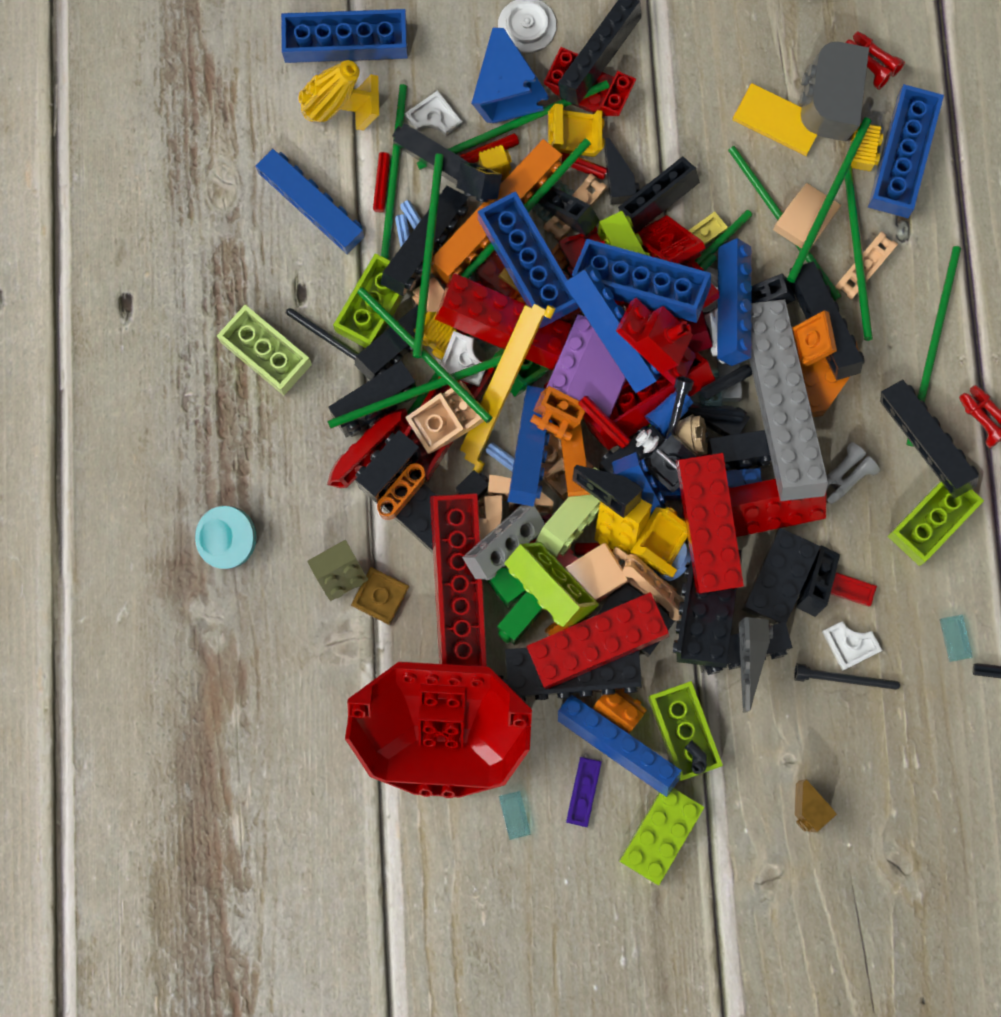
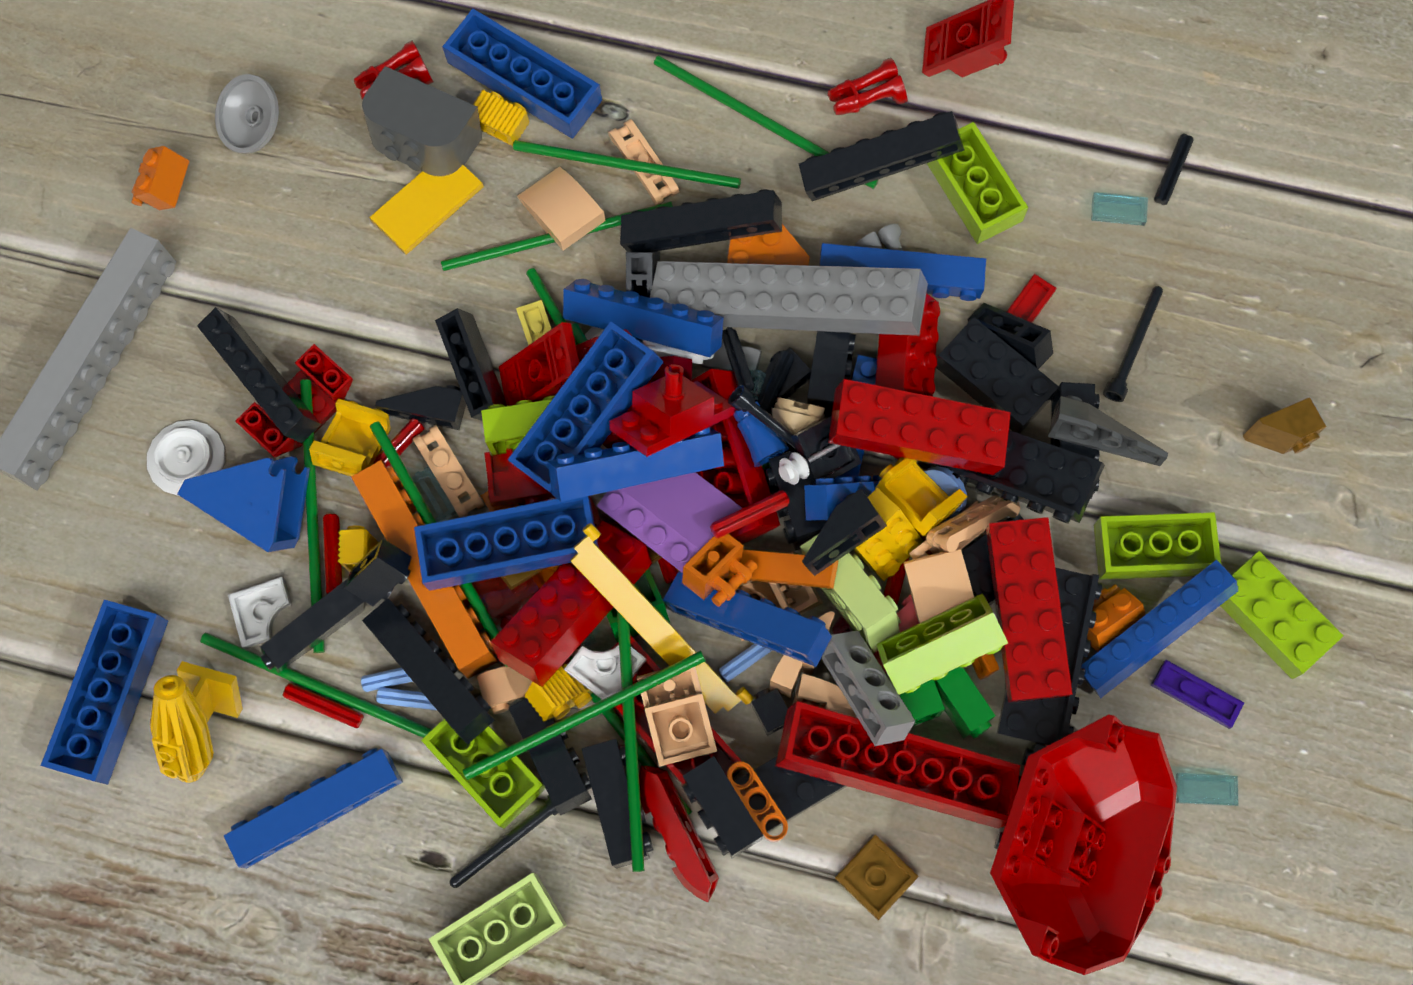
camera: 70 degrees left, 5 degrees down
olive brick [307,539,368,601] -> none
green piece [413,154,444,358] -> none
black slope [538,187,600,236] -> none
black arm [685,740,707,774] -> none
green piece [787,117,872,283] -> none
orange tile [792,311,837,368] -> none
white tile [822,621,883,671] -> none
none -> blue brick [819,243,986,301]

